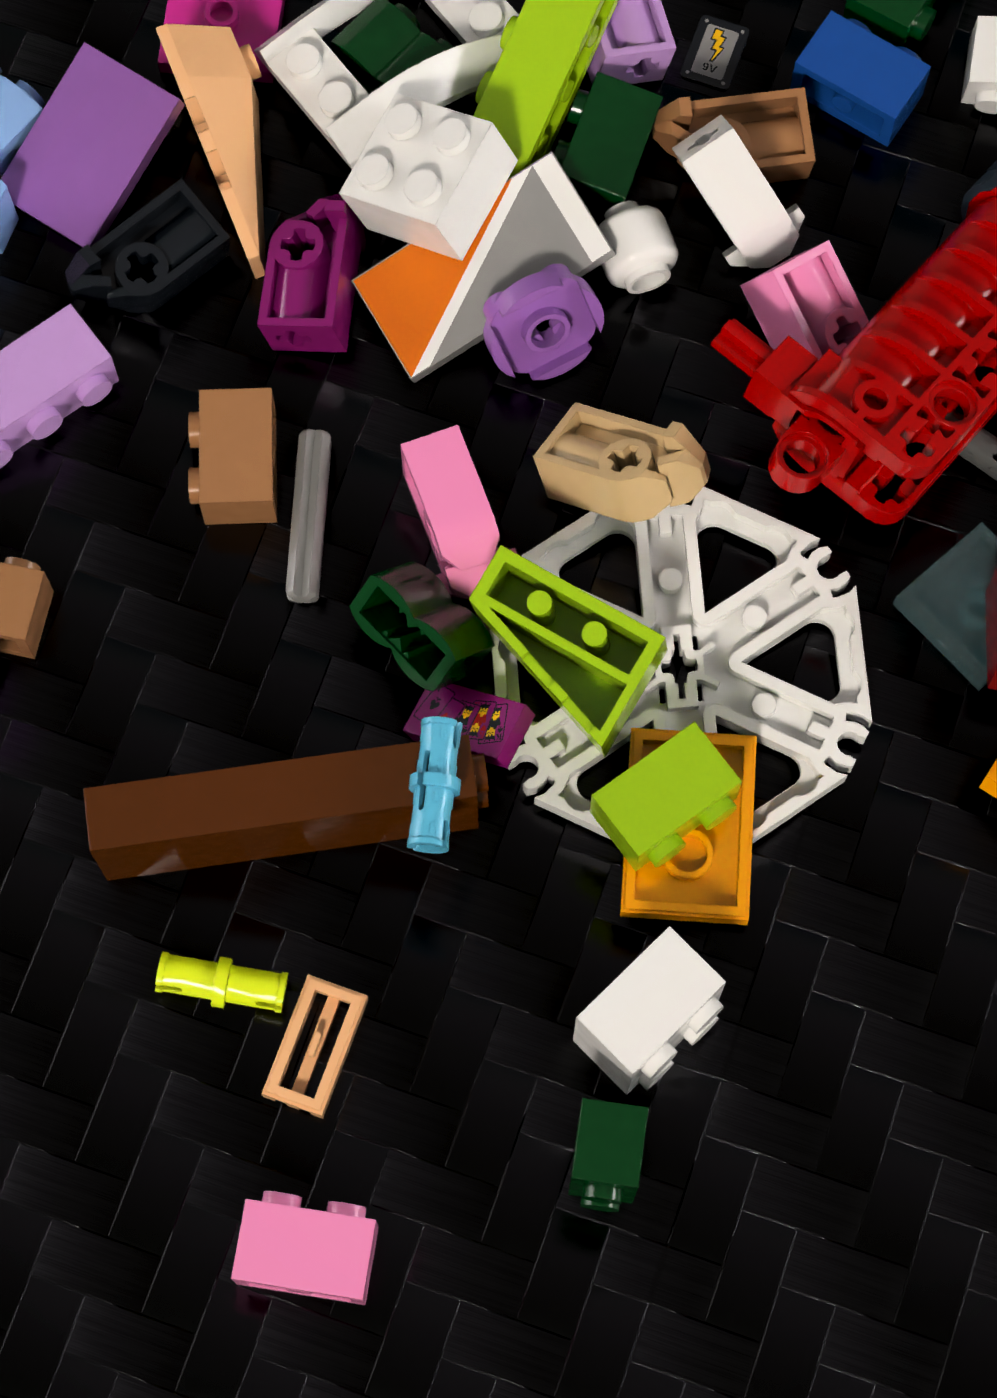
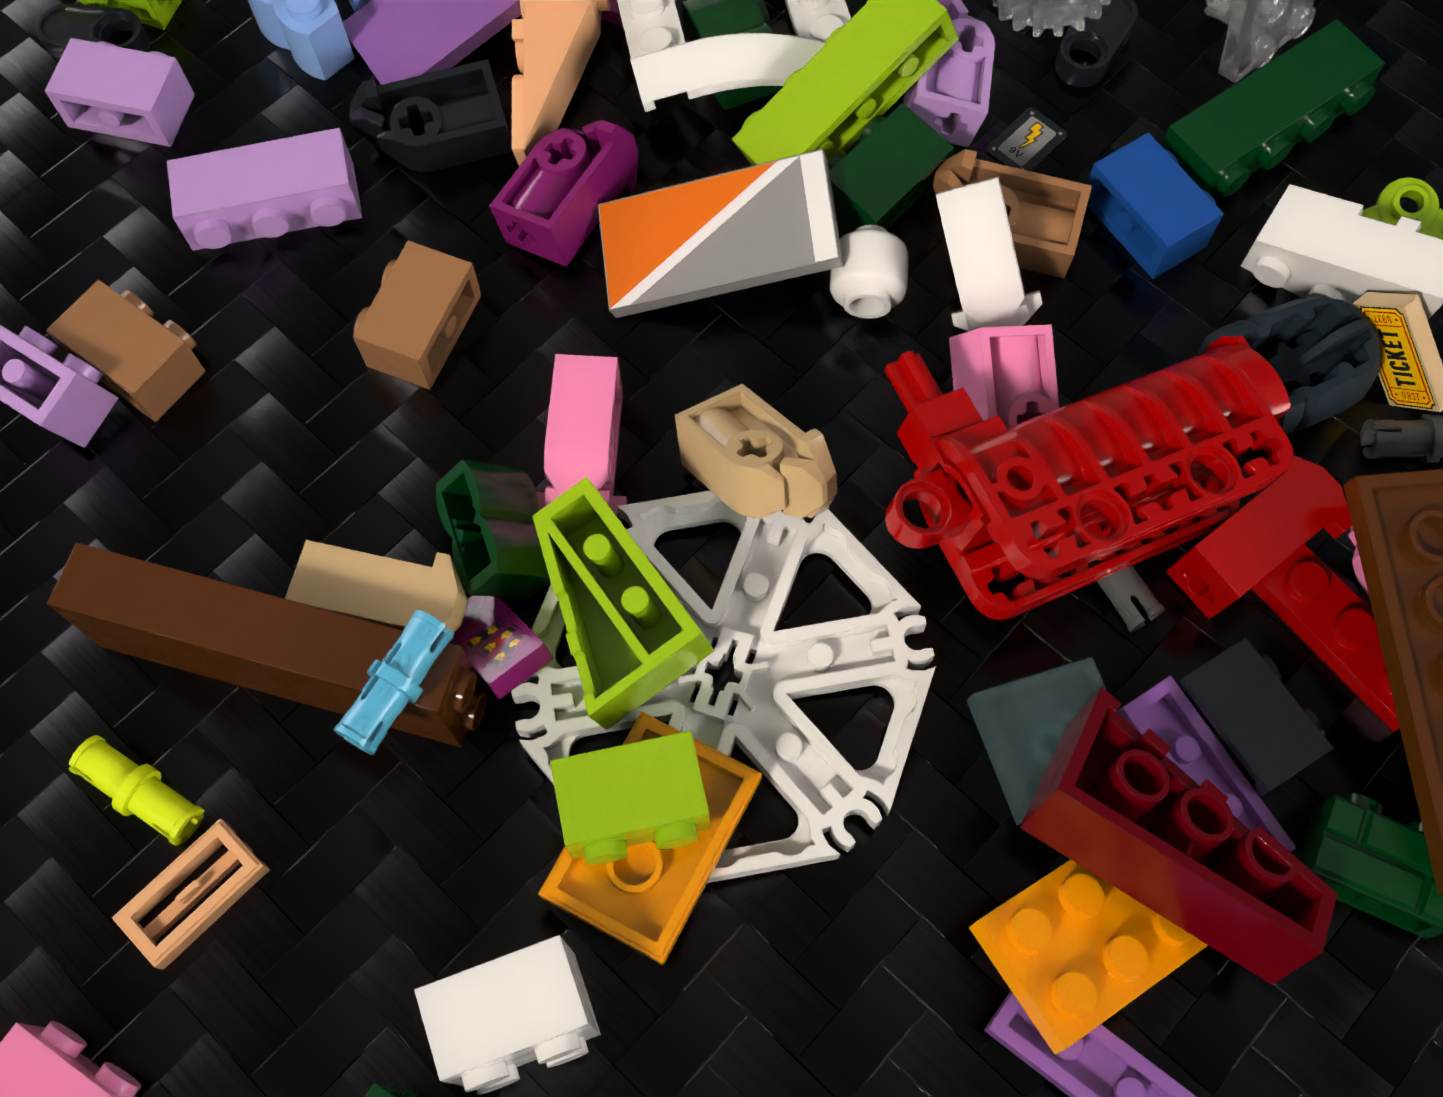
camera: 25 degrees right, 5 degrees down
light grey axle [285,429,332,603] -> none
white brick [339,93,518,261] -> none
medium lavender plate [483,264,604,380] -> none
none -> tan piece [285,540,468,632]

